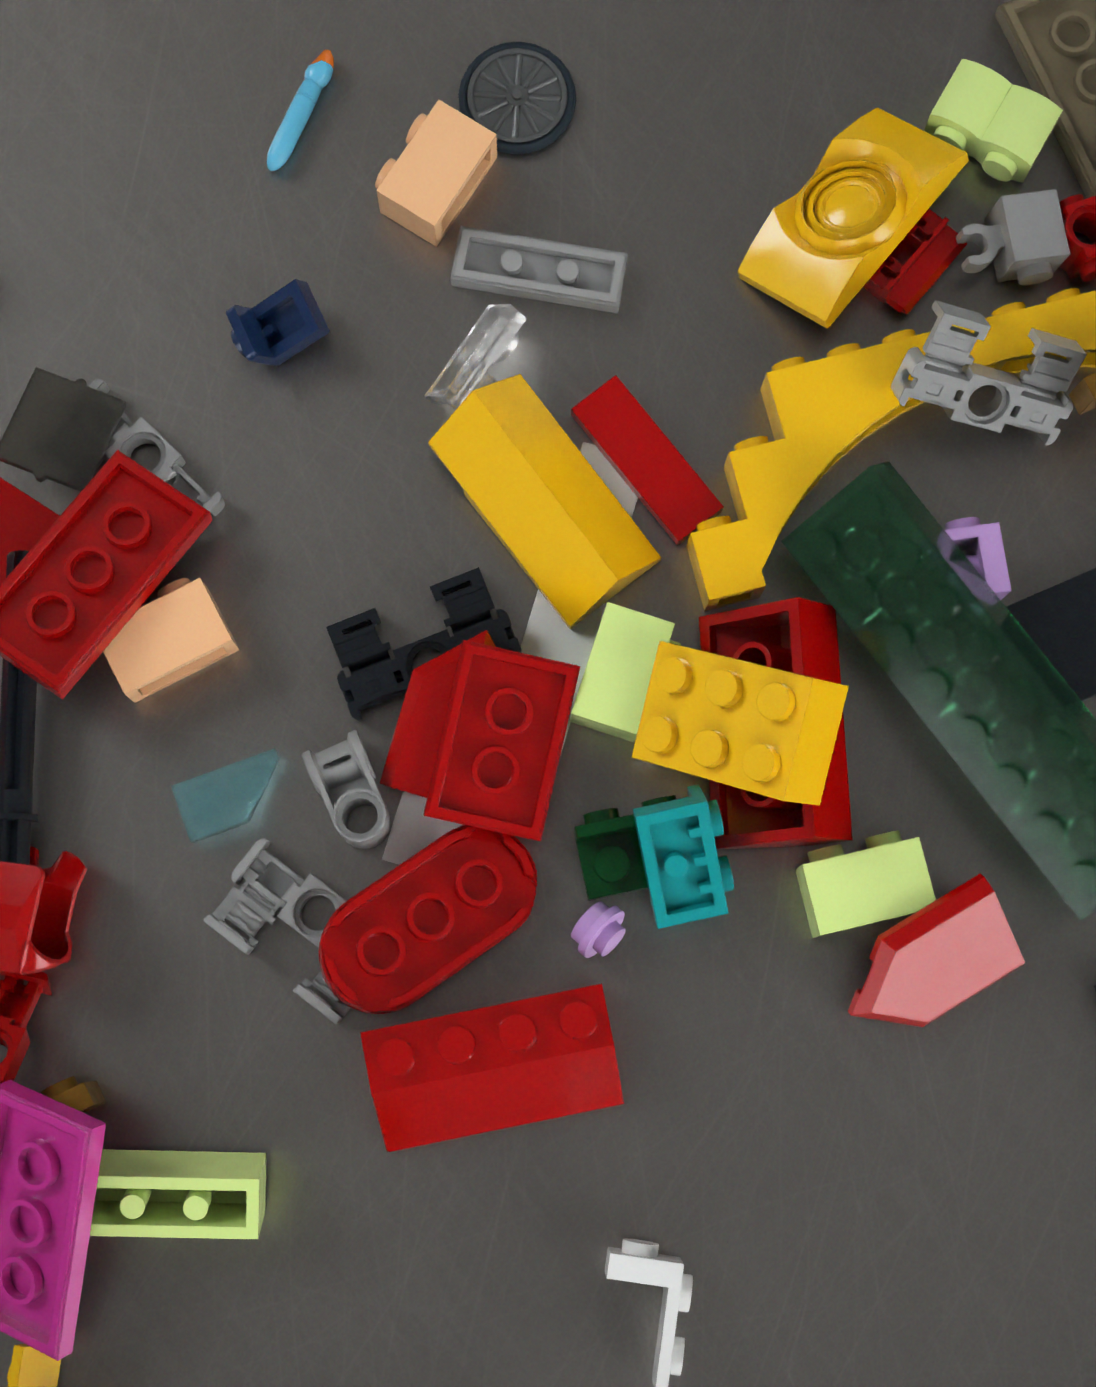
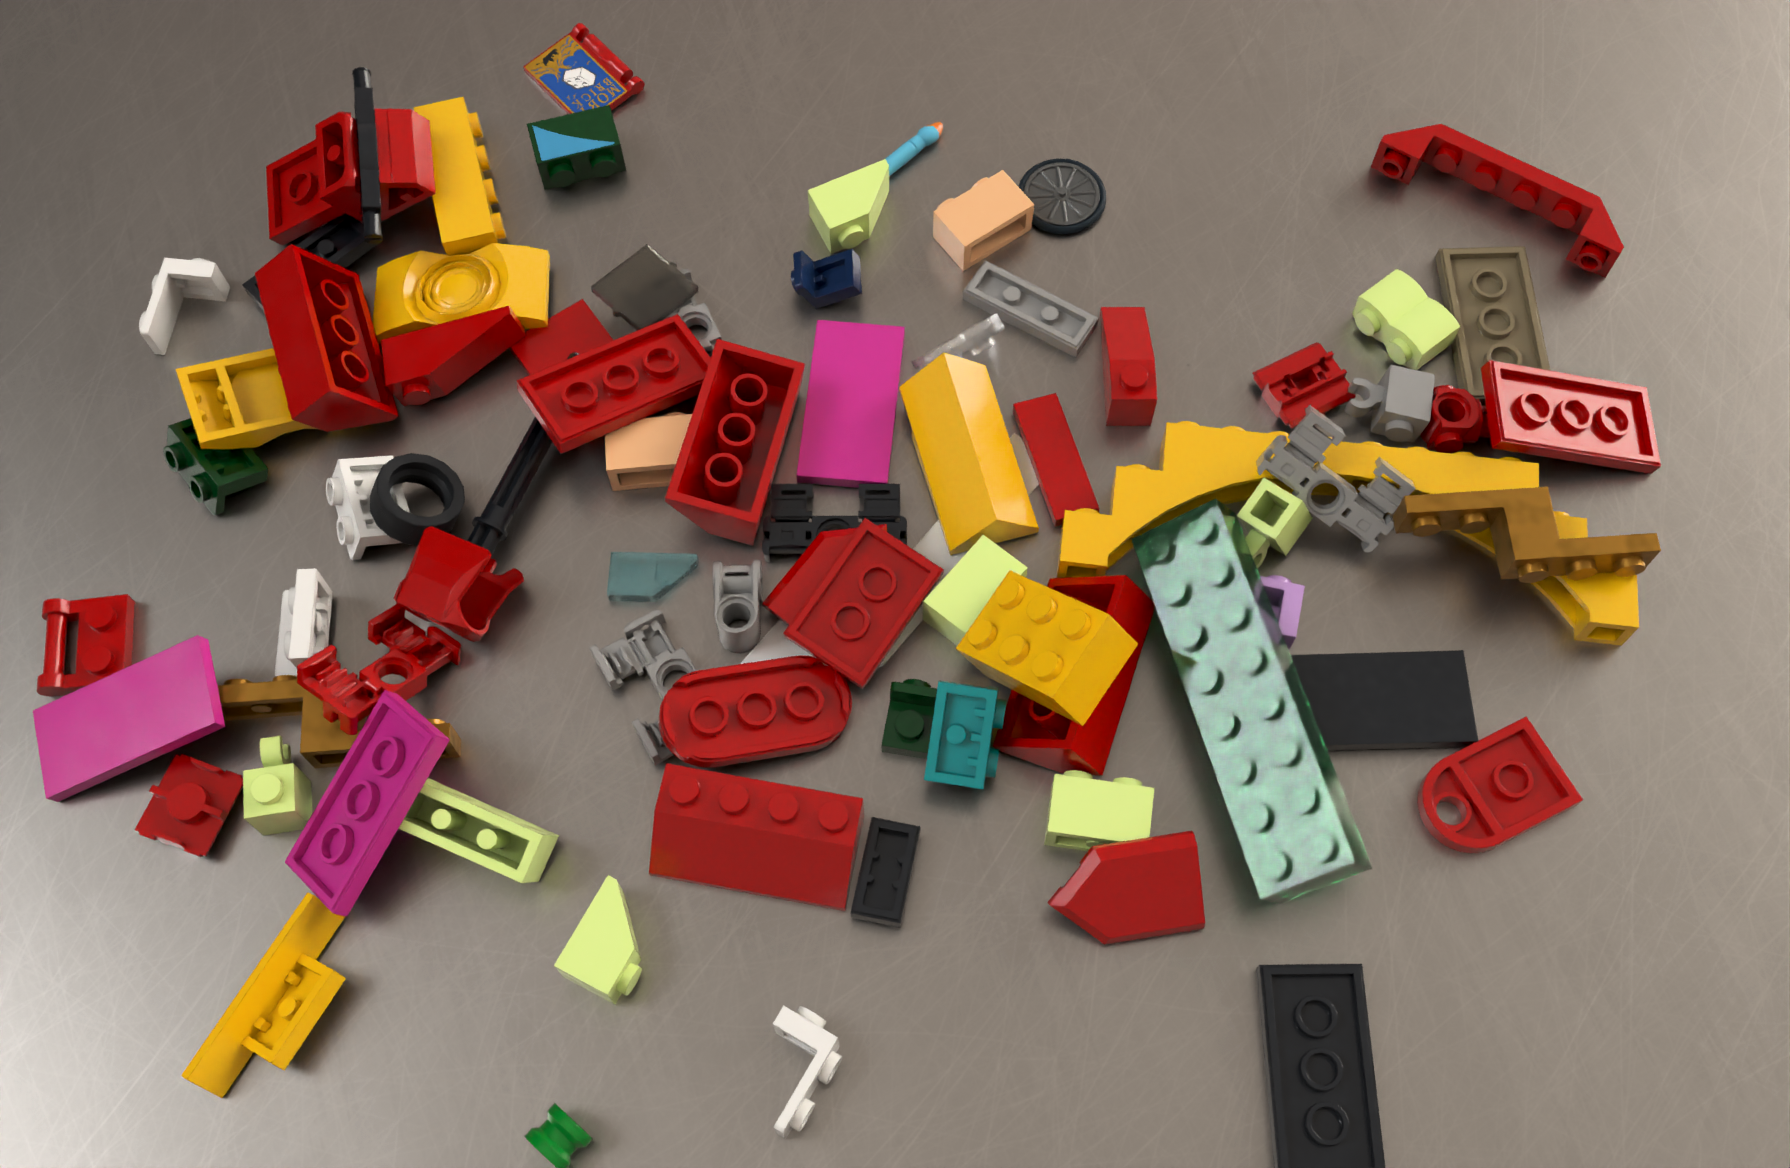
camera: 25 degrees right, 15 degrees down
lavender plate [571,901,626,958] -> none
yellow slope [737,107,969,329] -> none
none -> yellowish green slope [554,875,642,1005]
none -> red slope [665,339,805,546]
none -> dark pink tile [796,320,905,488]
none -> yellowish green slope [807,159,889,254]
none -> black plate [850,817,921,927]
none -> red slope [1100,307,1158,426]
none -> yellowish green brick [1233,478,1313,573]

